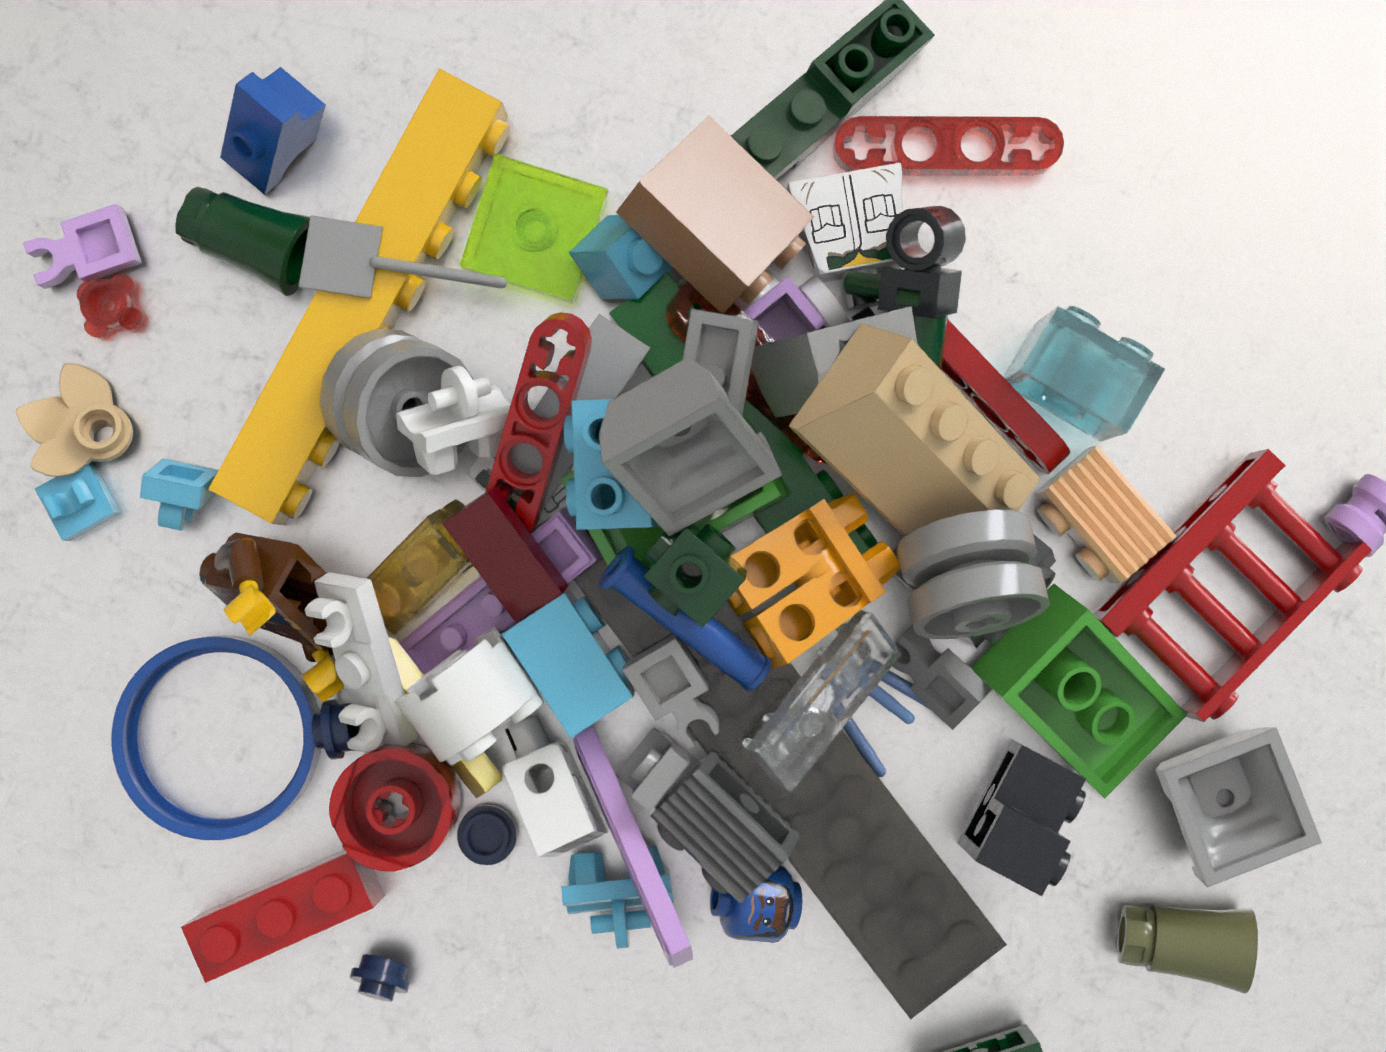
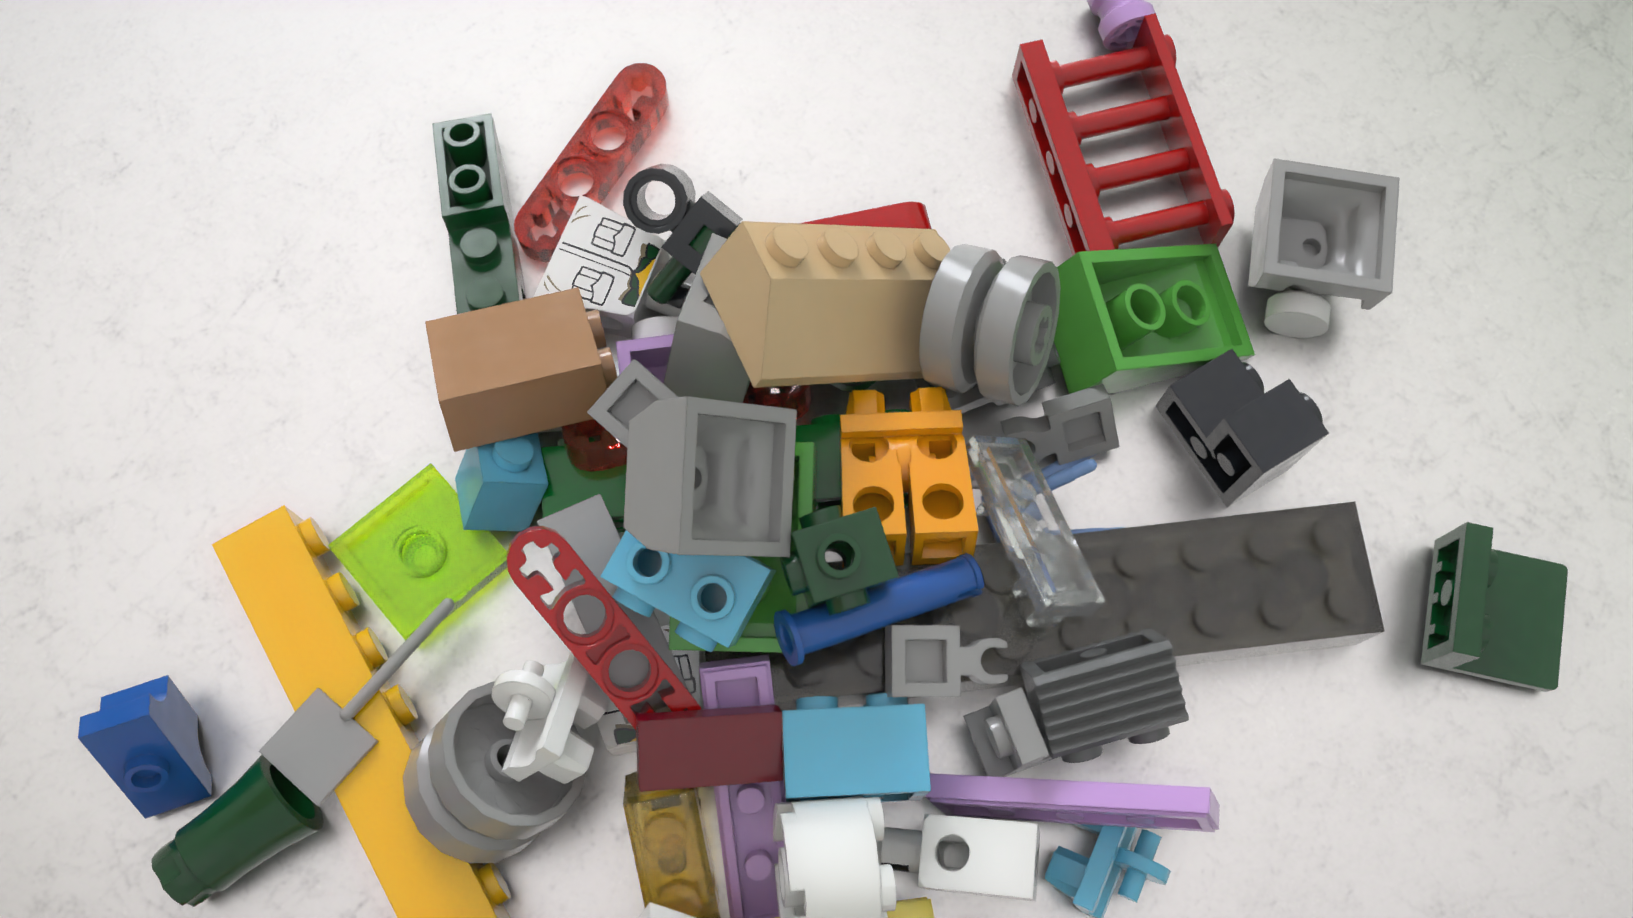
camera: 55 degrees left, 15 degrees down
blue head [710,865,803,943] -> none
clear light blue brick [1003,306,1165,442] -> none
light nougat brick [1034,445,1176,583] -> none
olive plant [1117,905,1258,994] -> none
none -> white tile [1264,291,1331,338]

